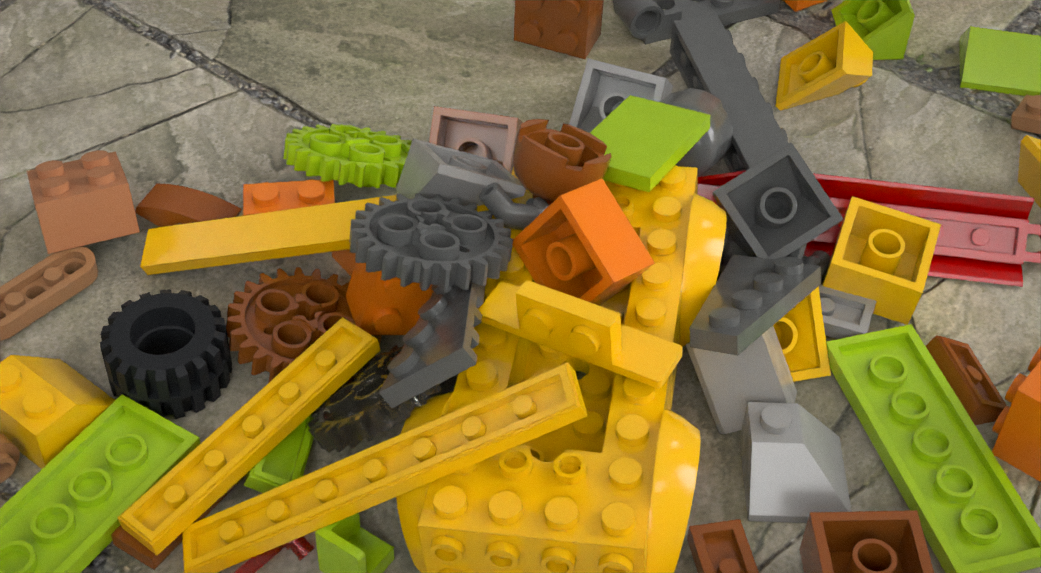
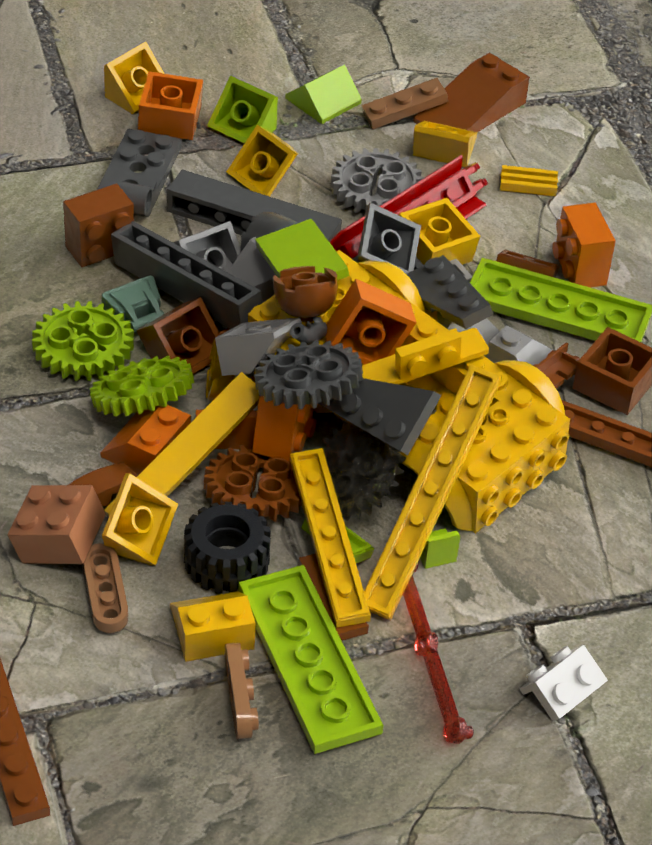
camera: 55 degrees left, 0 degrees up
none -> lime gear [32,301,134,381]
none -> sand green piece [101,275,165,333]
none -> yellow slope [102,473,178,566]
none -> dark grey brick [111,221,262,329]
none -> light grey gear [331,148,424,215]
none -> dark orange hinge [533,342,580,389]

